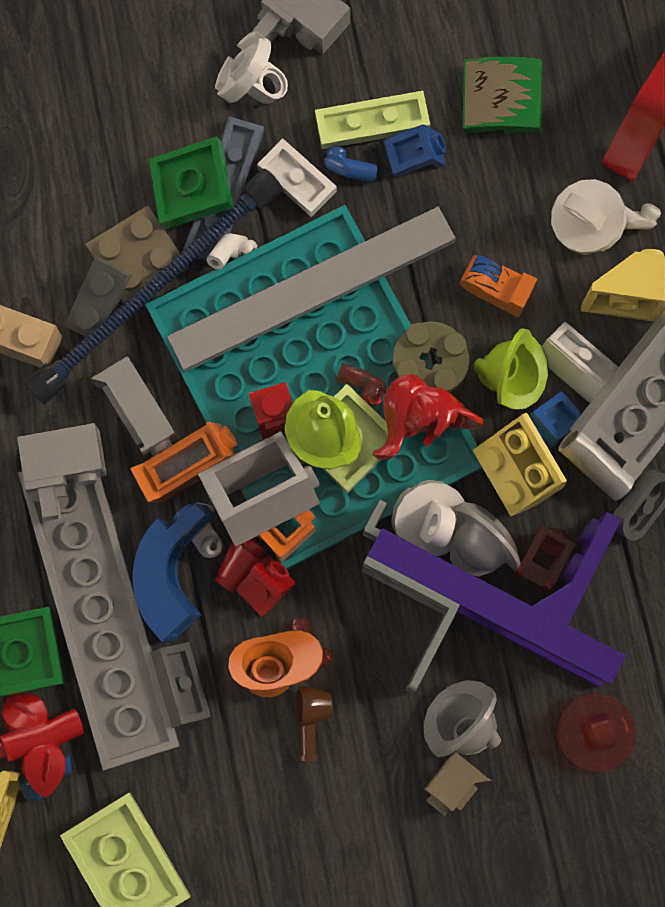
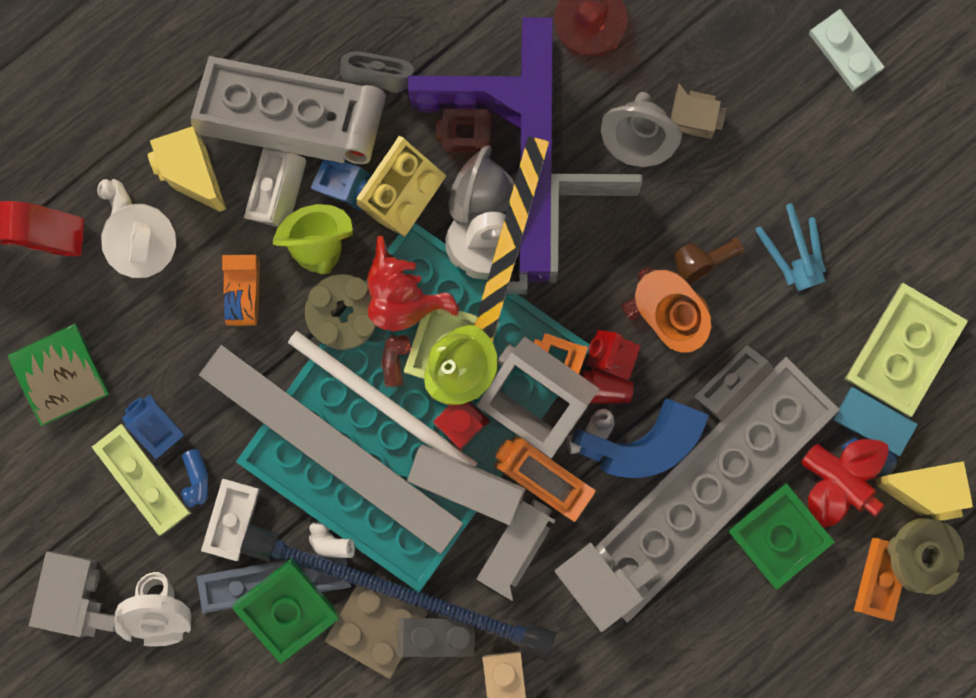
camera: 110 degrees left, 5 degrees up
none -> white piece [288,331,478,467]
none -> light grey tile [407,445,526,525]
none -> sticker [474,136,549,341]
none -> dark azure plant [756,203,826,291]
none -> dark azure tile [832,387,918,457]

